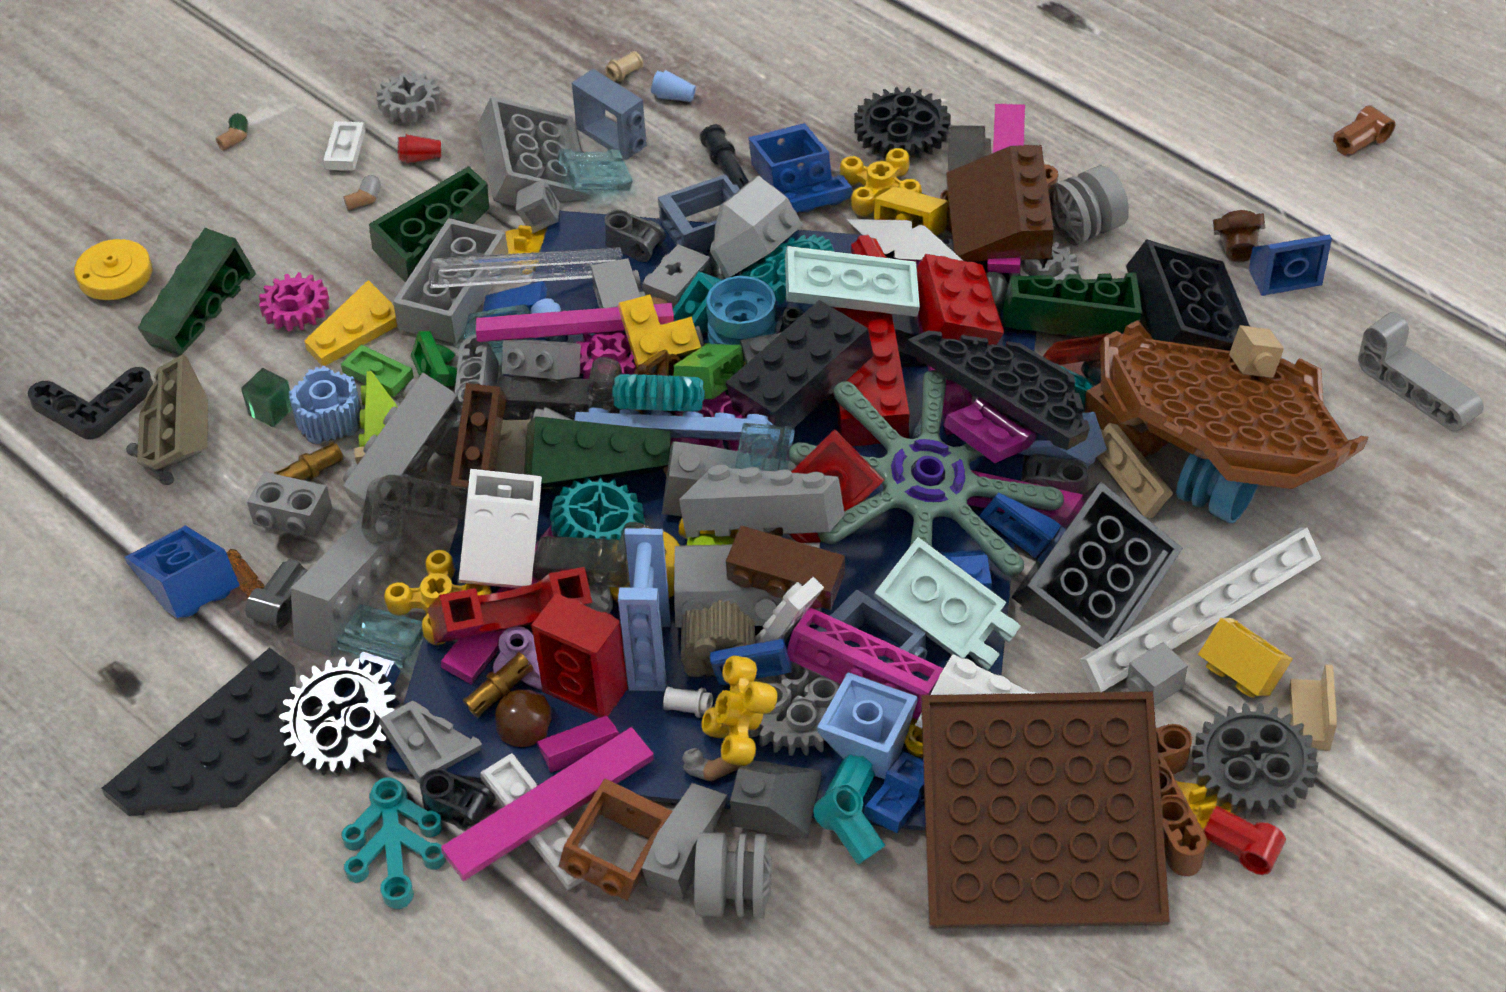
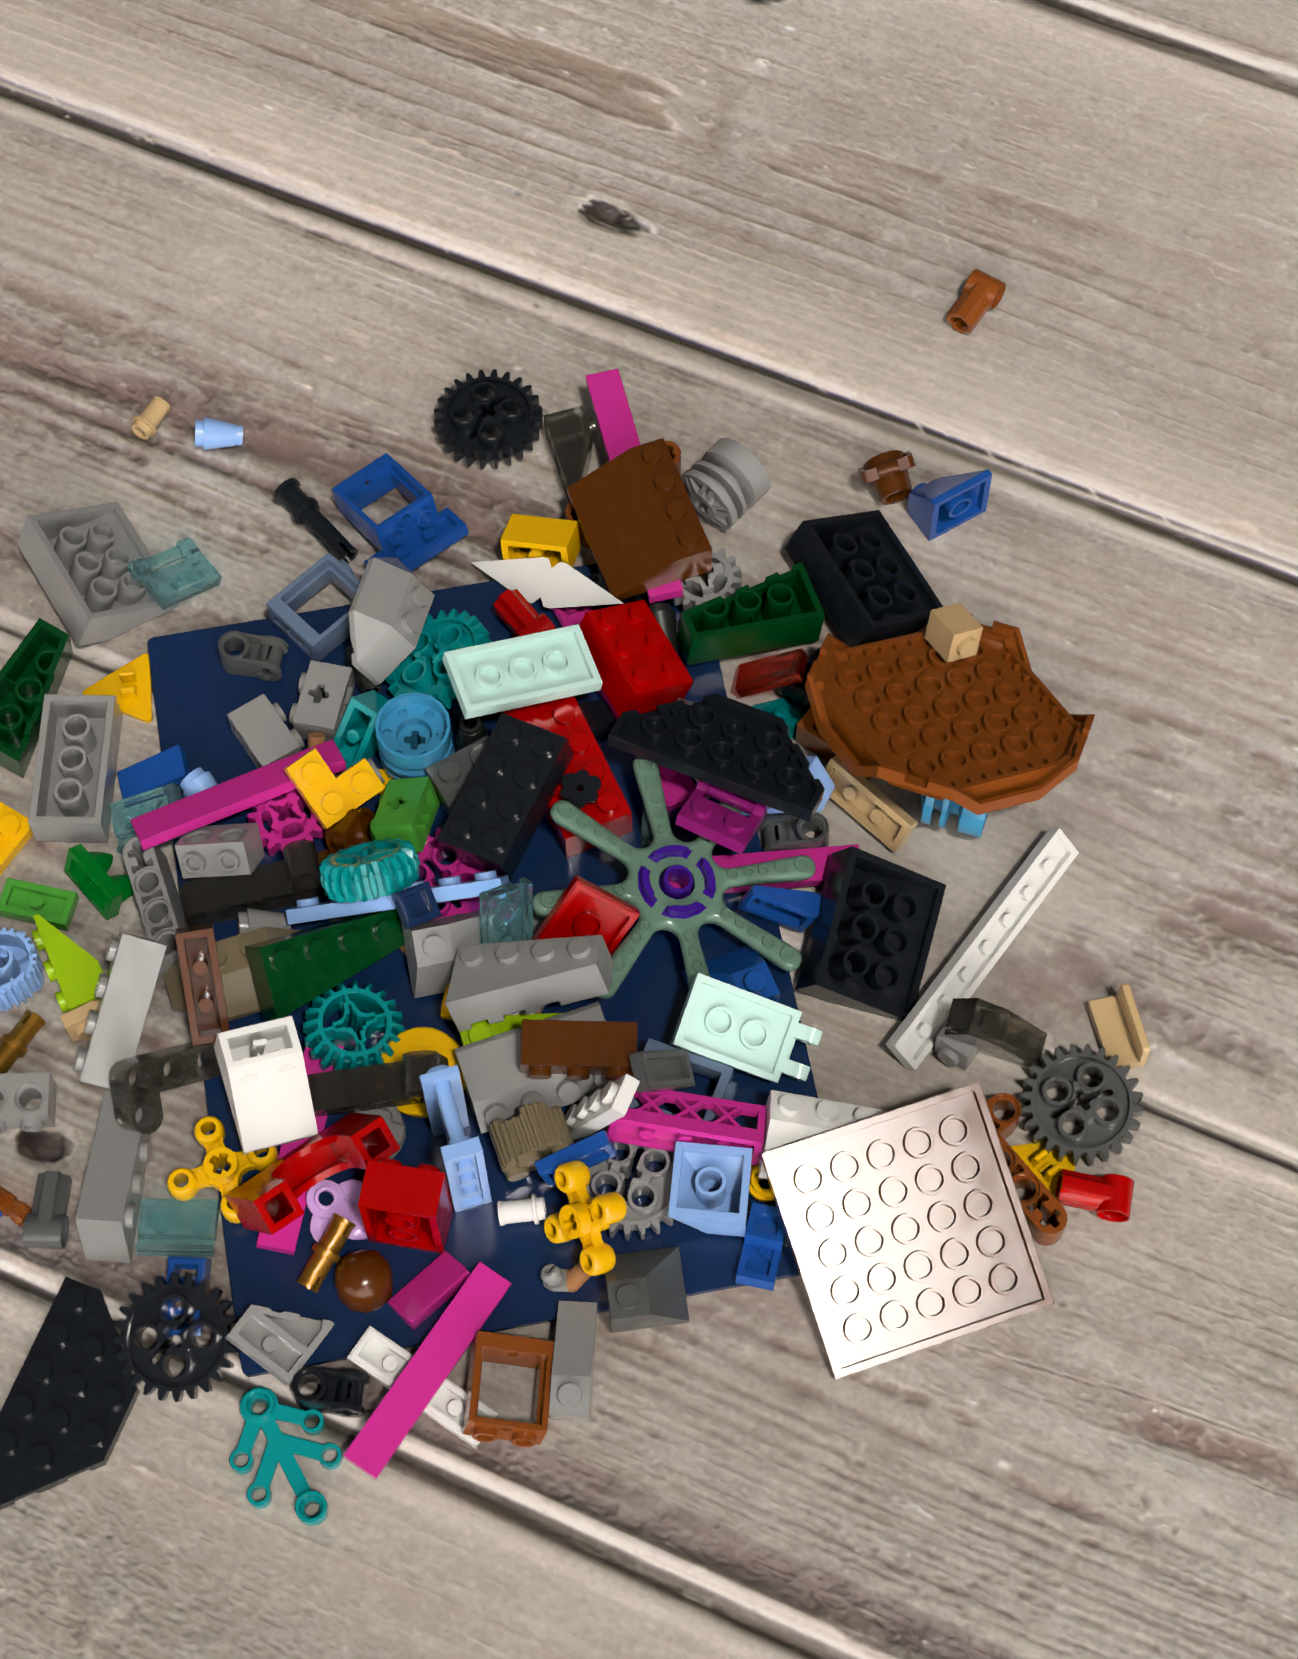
camera: 20 degrees left, 15 degrees up
clear tile [428,248,623,288] -> none
light grey brick [516,179,559,233] -> none
sand blue window [571,69,647,161] -> none
light grey wheel [694,832,772,918] -> none
teal piece [813,754,886,865] -> none
yellow gear [840,148,922,216] -> none
yellow brick [1198,618,1293,698] -> none
light grey beam [1358,312,1484,431] -> none
none -> dark blue tile [391,881,442,930]
none -> black plant [560,769,601,809]
none -> dark grey tile [629,1049,696,1093]
none -> clear smoke slope [944,998,1047,1068]

